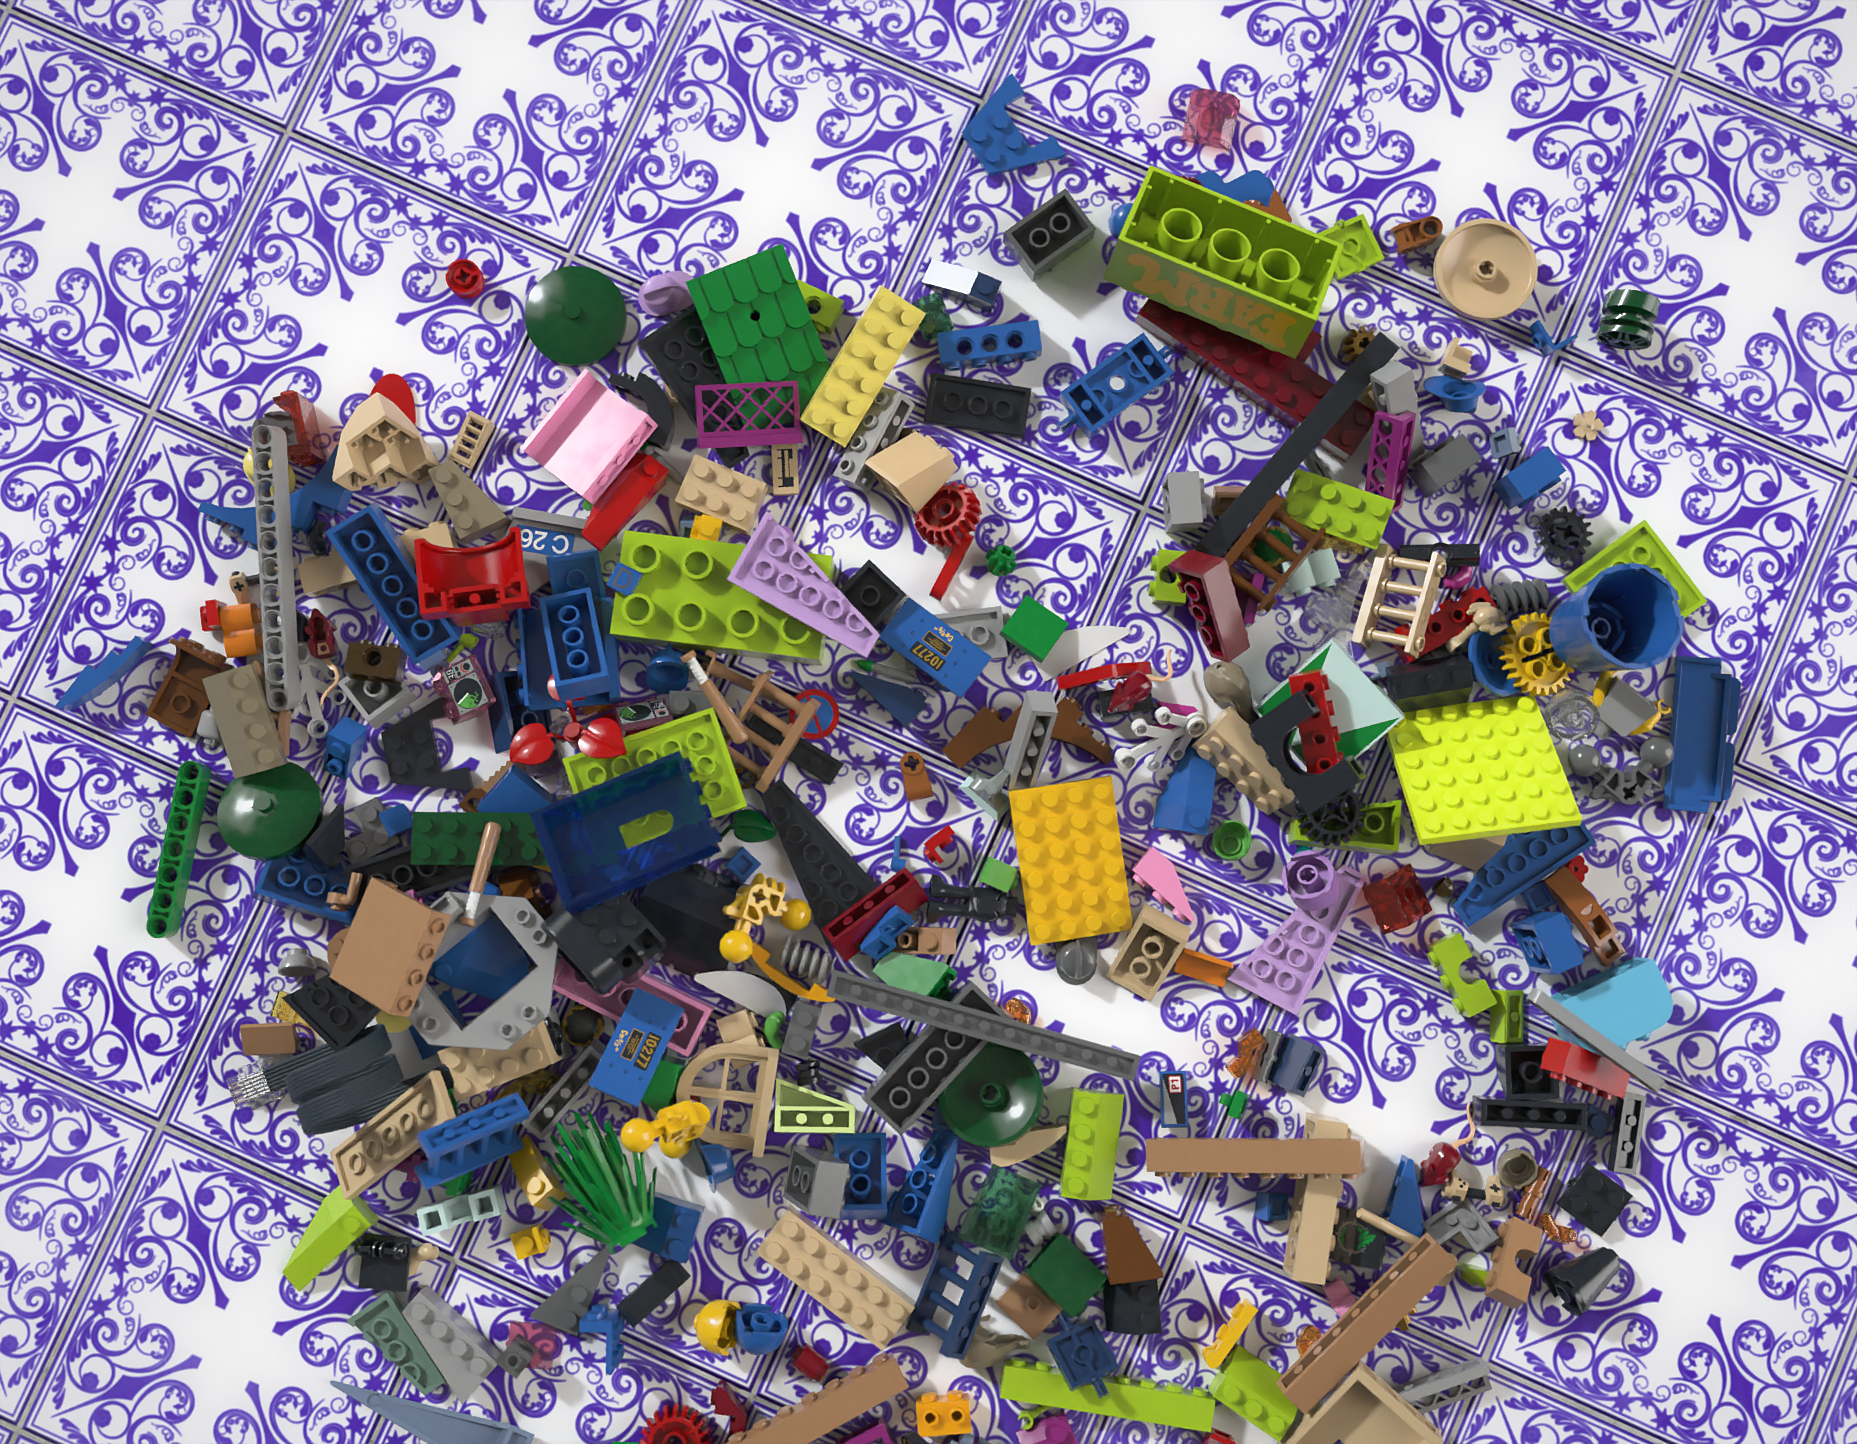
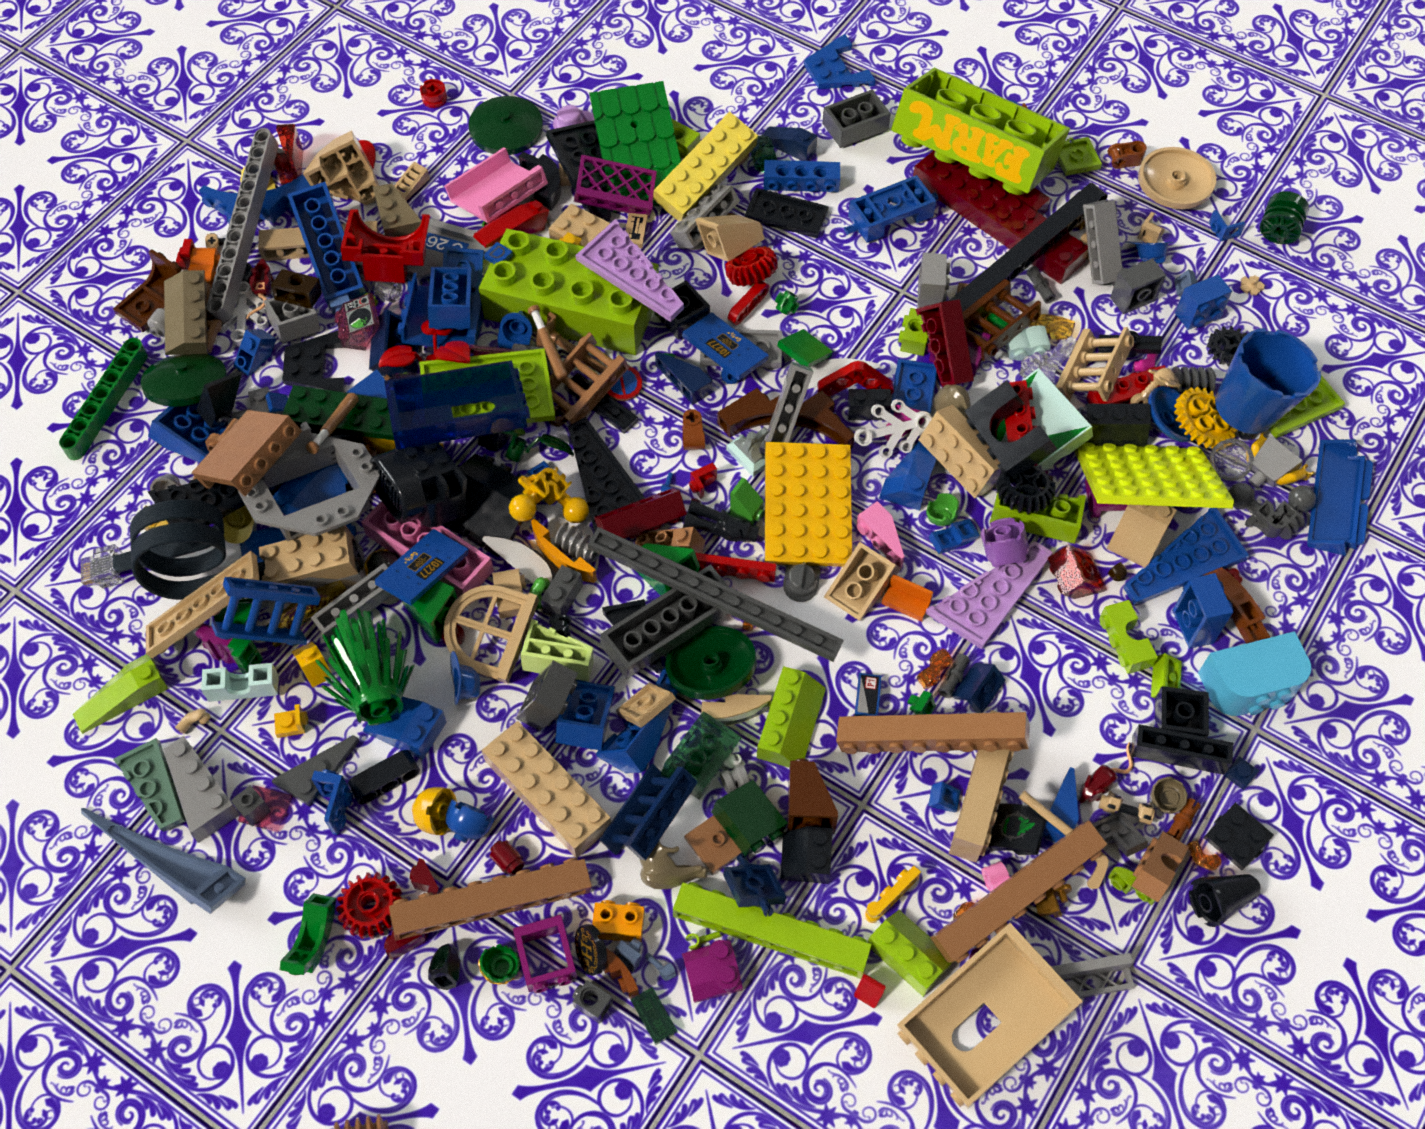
camera: 10 degrees right, 25 degrees down
blue slope [55,635,154,711] -> none
medium nougat slope [240,1022,300,1056] -> none
black arm [306,518,328,556] -> none
black hinge [354,1233,413,1292] -> none
yellow piece [621,1100,710,1159] -> none
blue slope [860,905,914,961] -> none
dark red animal [1108,649,1173,713] -> none
clear pink slope [1180,88,1241,152] -> none
lime plate [1283,468,1395,551] -> none
magenta fence [1364,410,1416,515] -> none
light grey beam [1526,988,1665,1093] -> none
red brick [1540,1037,1630,1100] -> none
plate [1607,1092,1647,1175] -> none
none -> tan tile [616,683,676,728]
none -> red plate [695,552,776,582]
none -> blue tile [891,359,937,415]
none -> blue slope [928,519,980,554]

